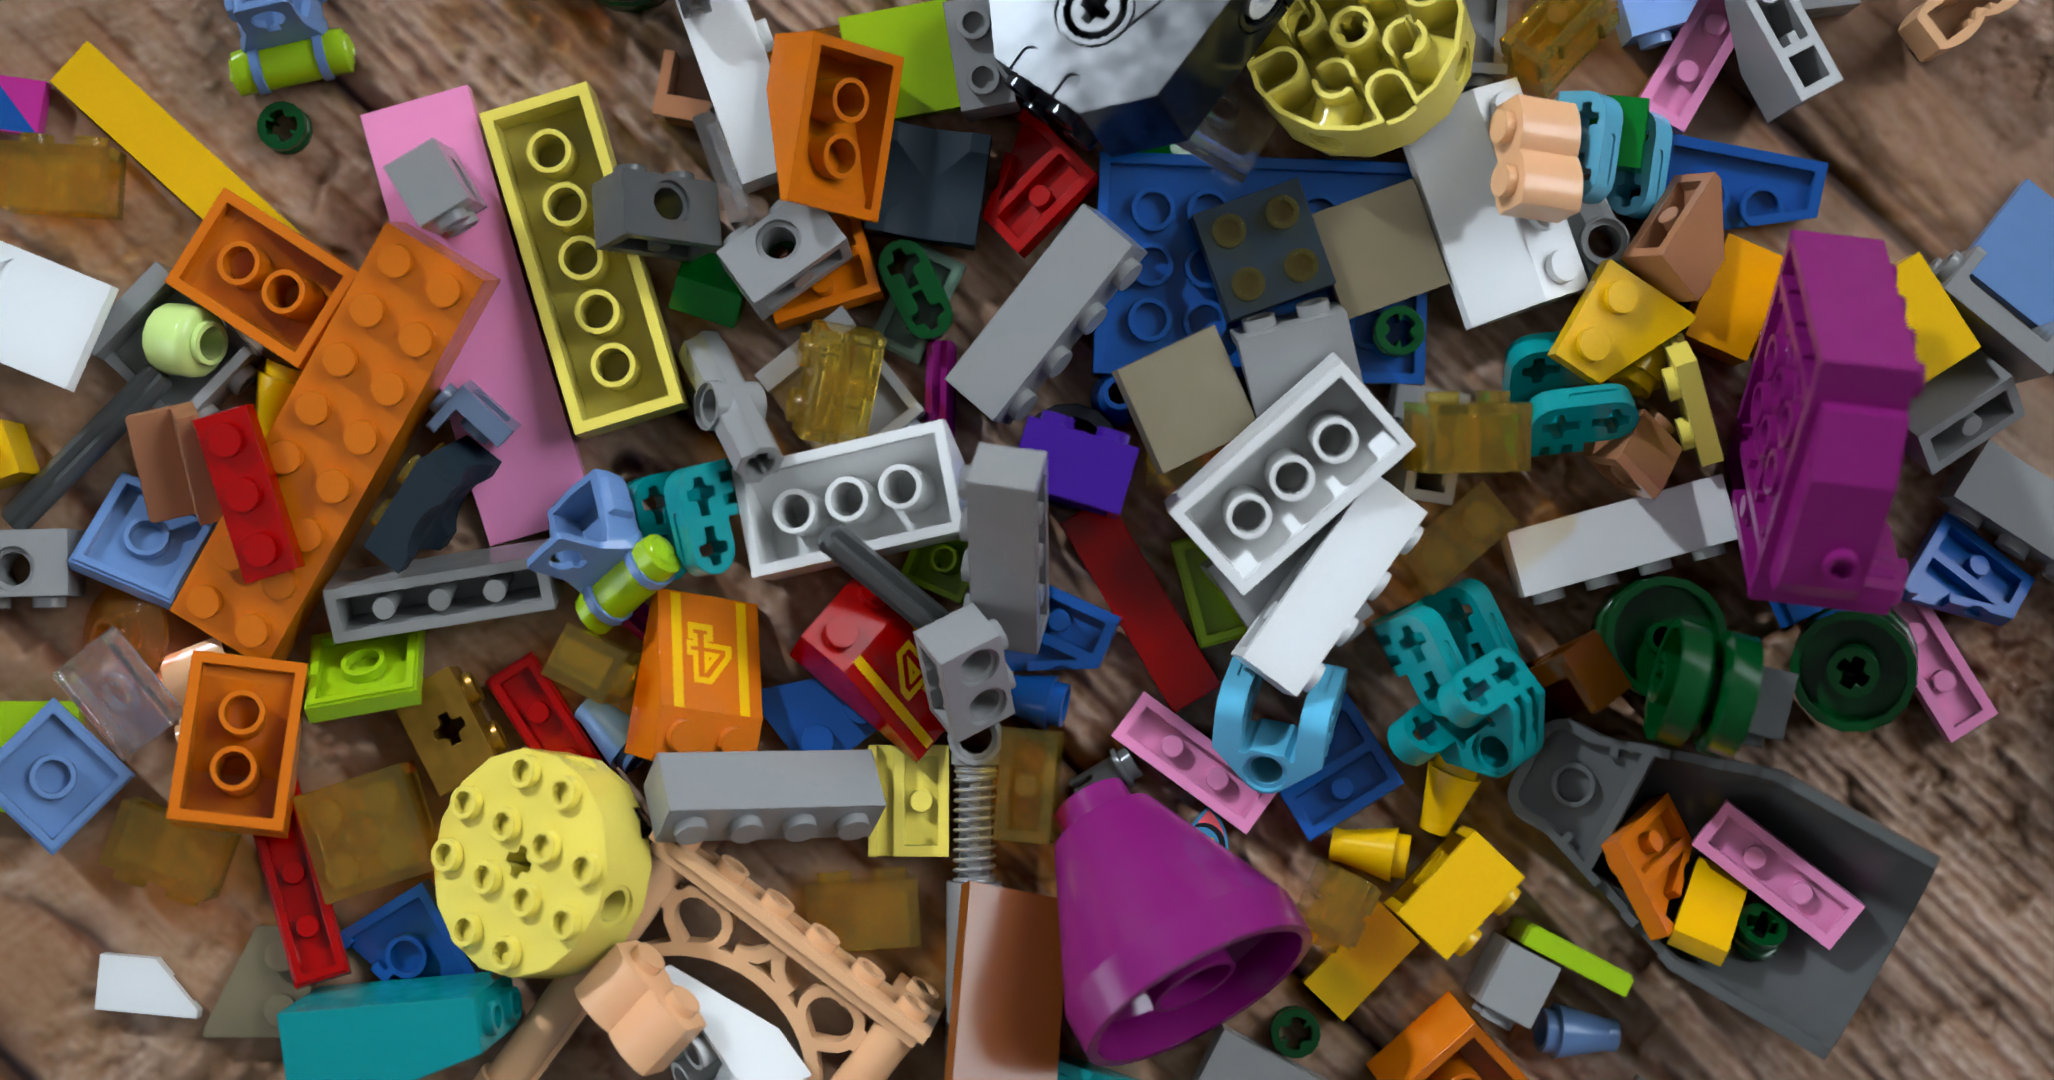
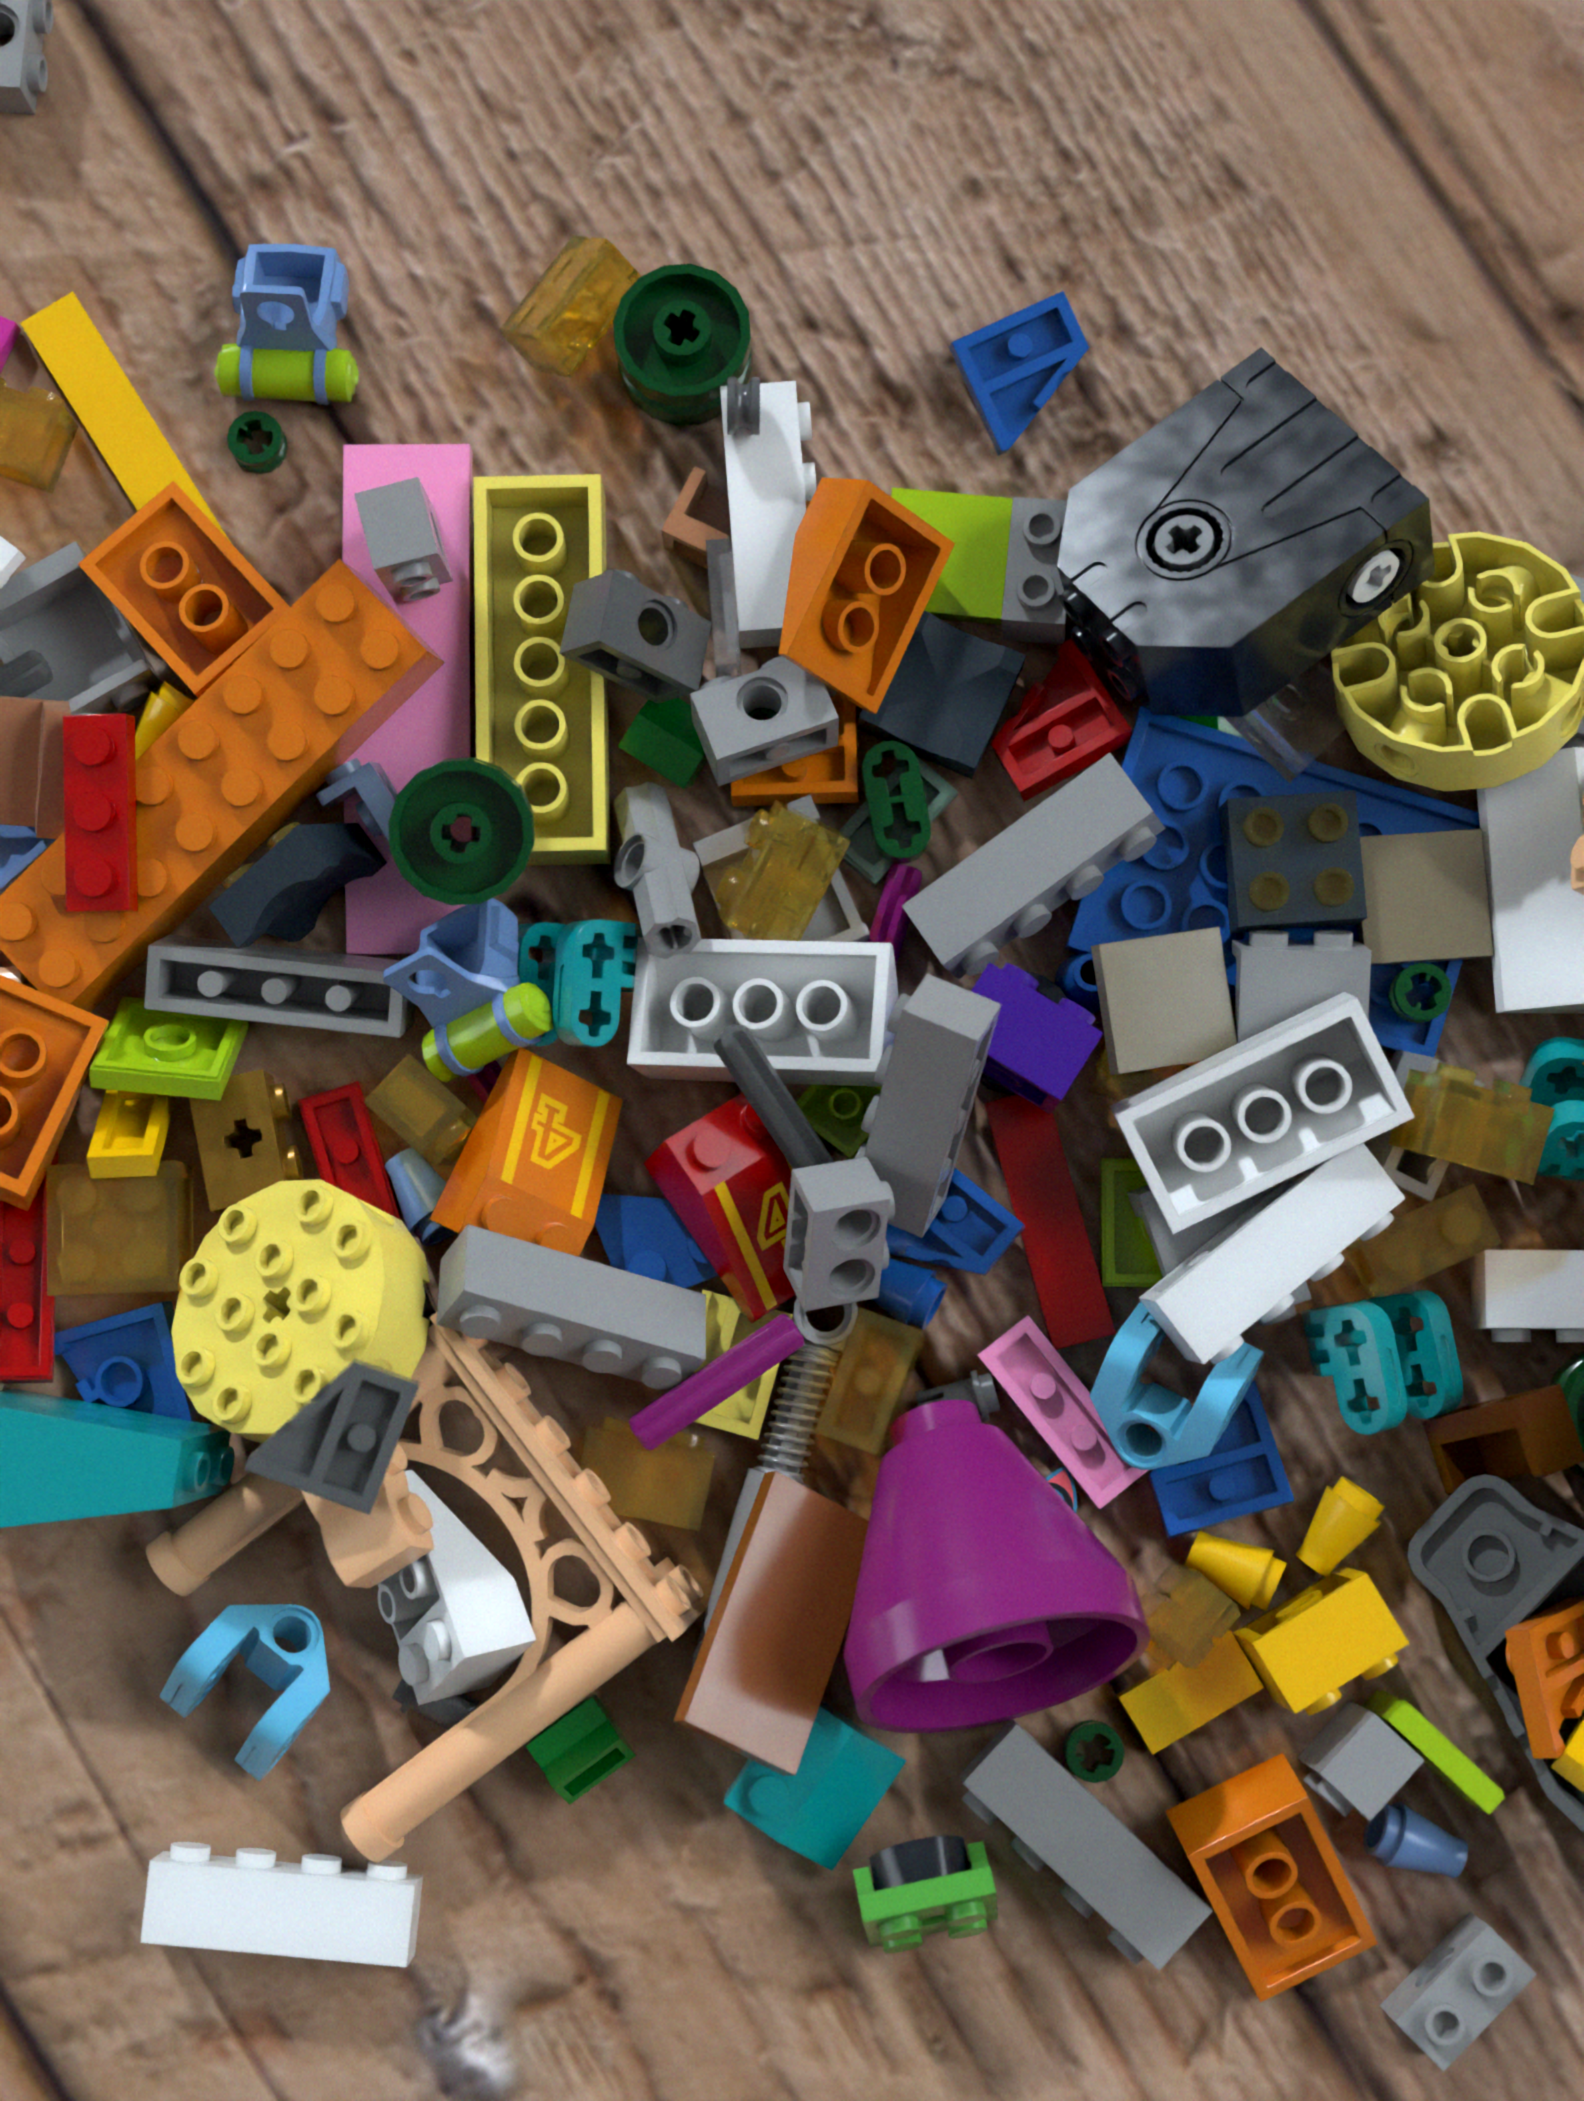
camera: 15 degrees right, 5 degrees down
yellowish green head [142,303,228,377] -> none
teal piece [1387,648,1545,778] -> none
none -> yellow tile [87,1089,176,1178]
none -> dark grey wing [244,1358,419,1514]
none -> dark green wheel [388,757,535,905]
none -> magenta axle [628,1314,804,1450]

